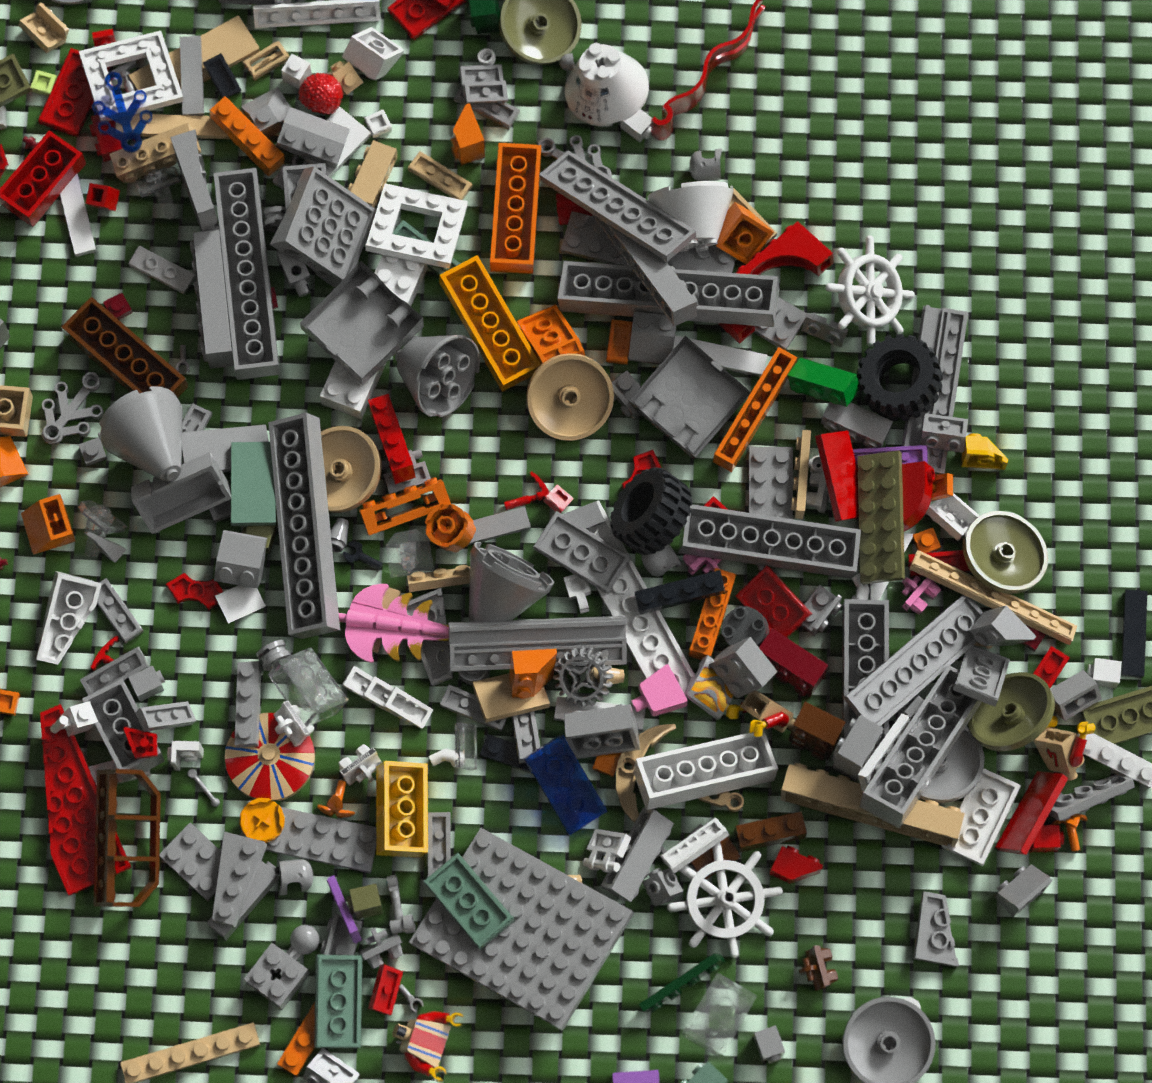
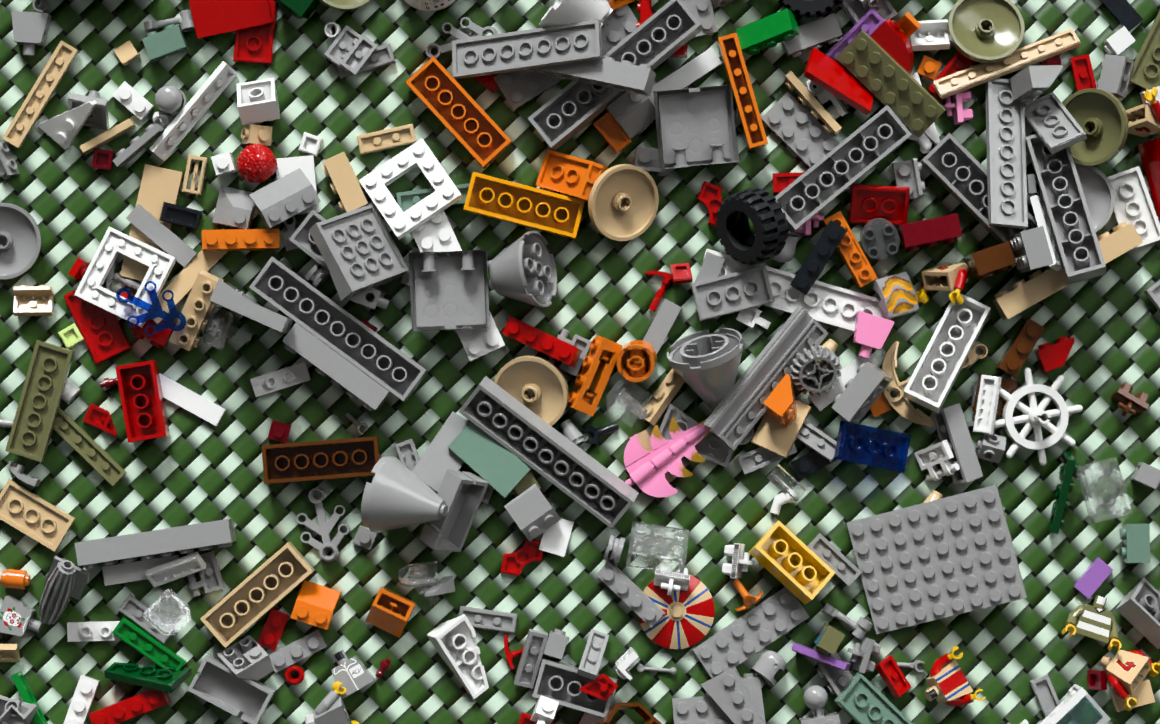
camera: 45 degrees left, 15 degrees up
red brick [85,183,120,211] -> none
light orange tile [240,798,285,843] -> none
white slope [341,666,433,729] -> none
sand green tile [423,853,515,950] -> none
orange slope [451,103,485,165] -> none
light grey brick [710,637,777,698] -> none

